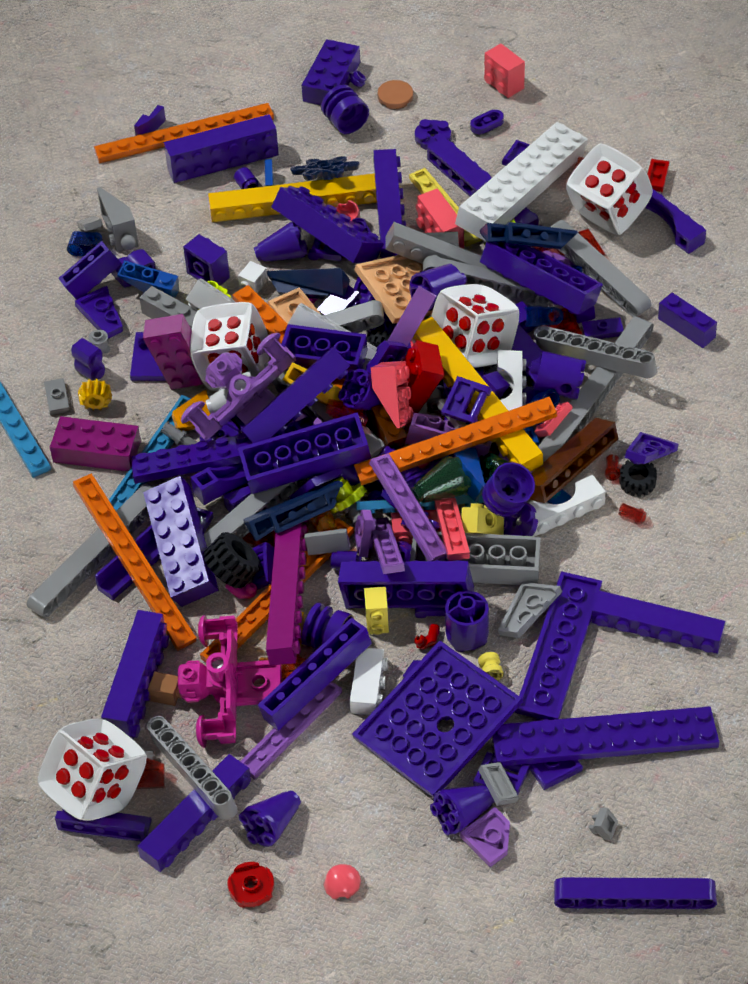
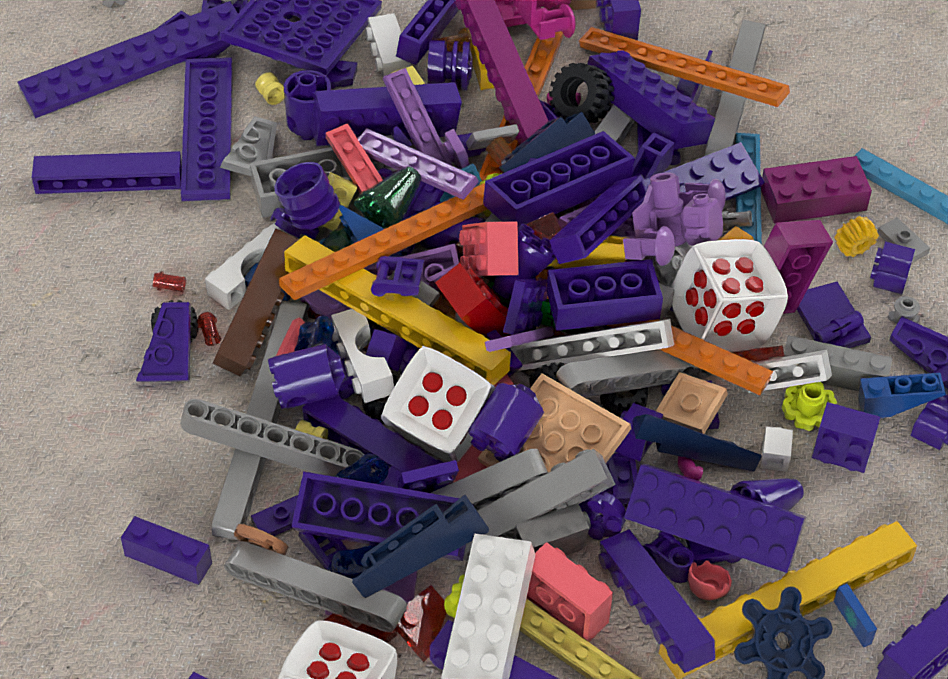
camera: 155 degrees right, 0 degrees up
dark purple brick [234,167,259,189] -> none
none -> nougat tile [233,524,289,555]
none -> dark purple plate [397,460,459,492]

